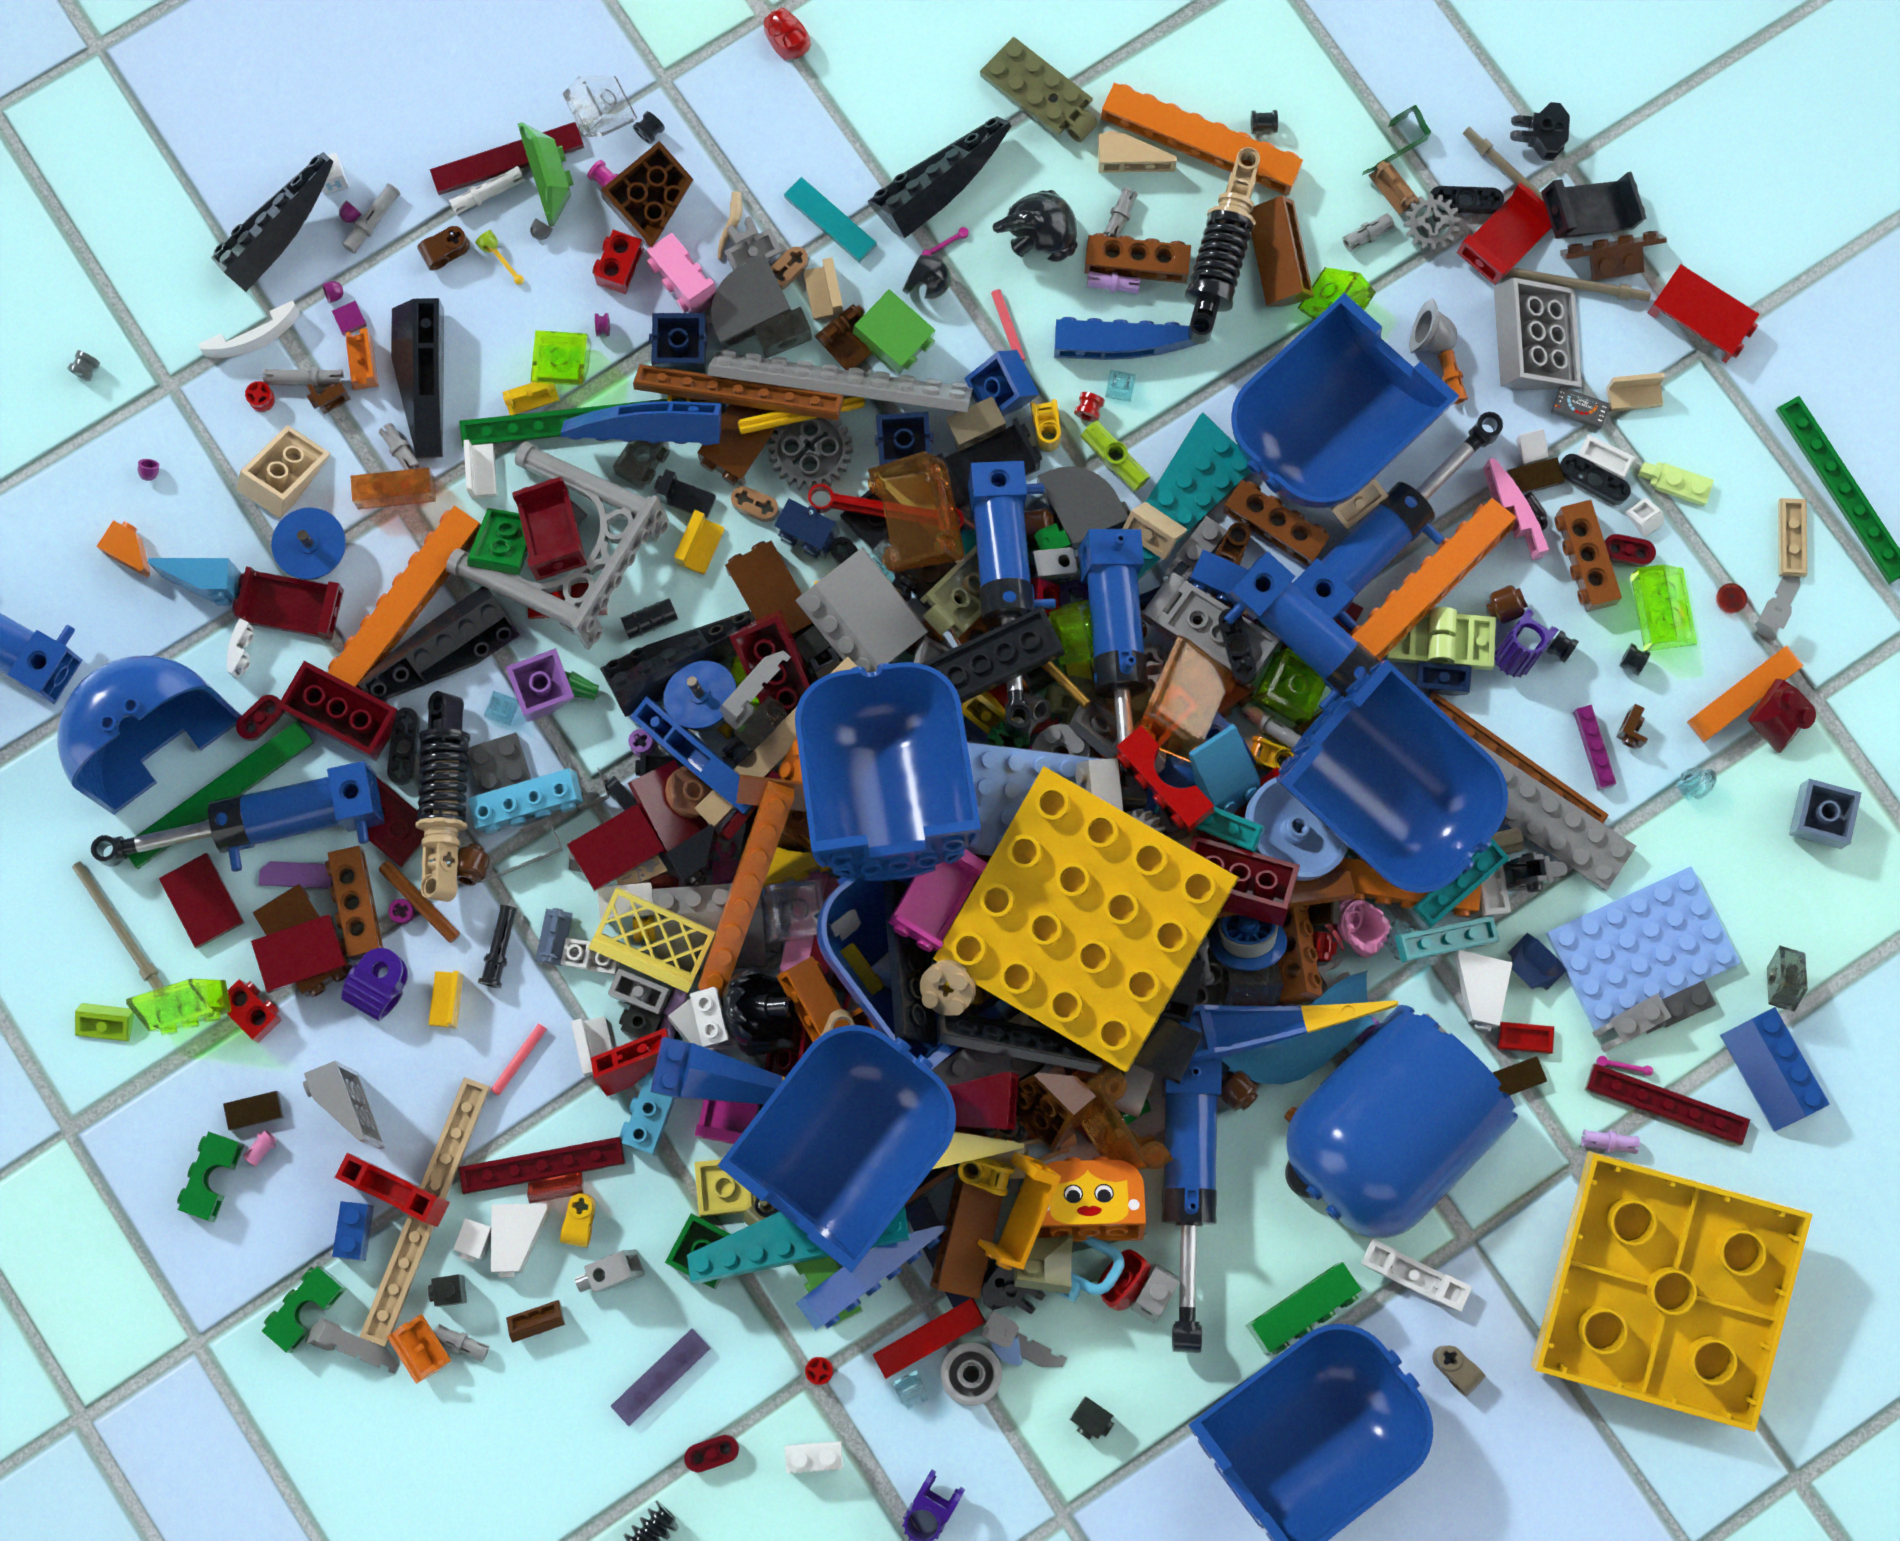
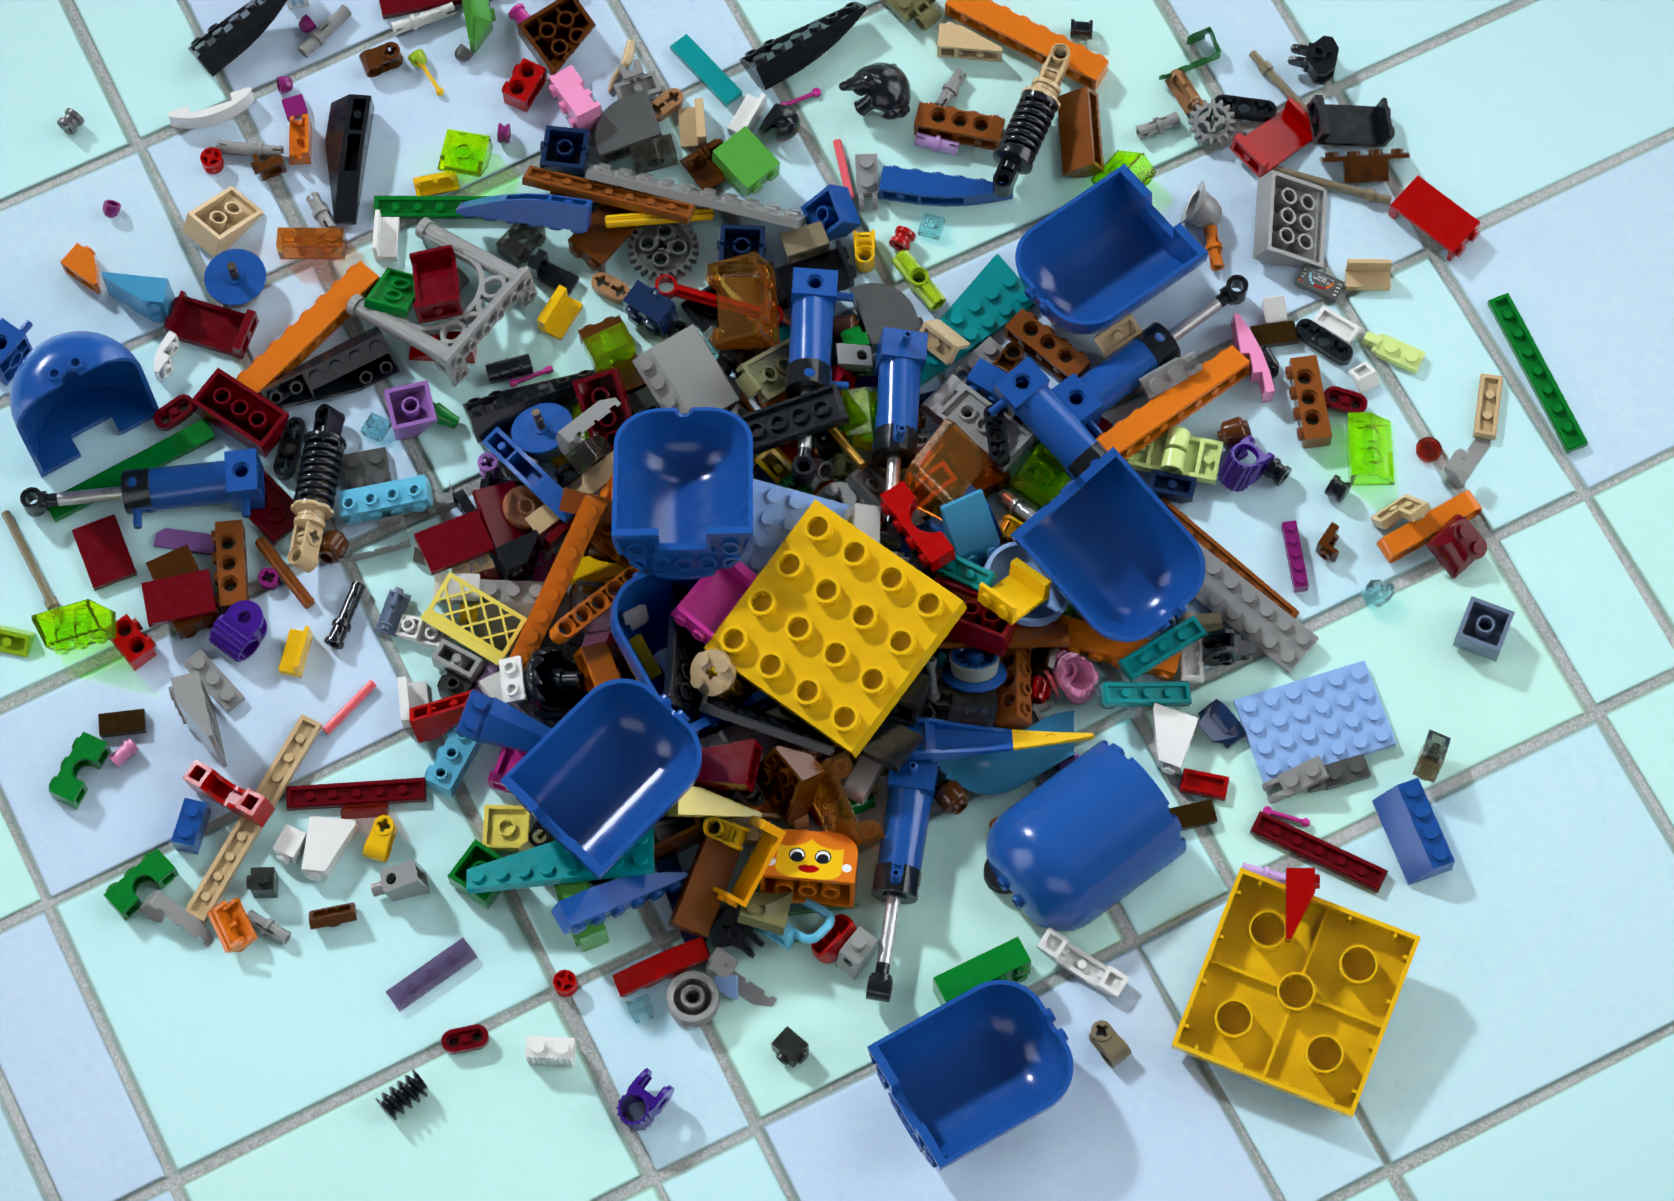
camera: 10 degrees right, 10 degrees down
none -> light grey plate [183,649,245,714]
none -> dark pink hinge [509,366,554,387]
none -> orange beam [549,567,639,645]
none -> clear neon green brick [583,321,636,371]
none -> white panel [727,93,767,135]
none -> light grey hinge [855,153,879,211]
none -> yellow panel [977,557,1051,625]
none -> light grey hinge [1138,351,1203,400]
none -> red slope [1285,867,1320,943]
none -> tan plate [1370,494,1431,529]

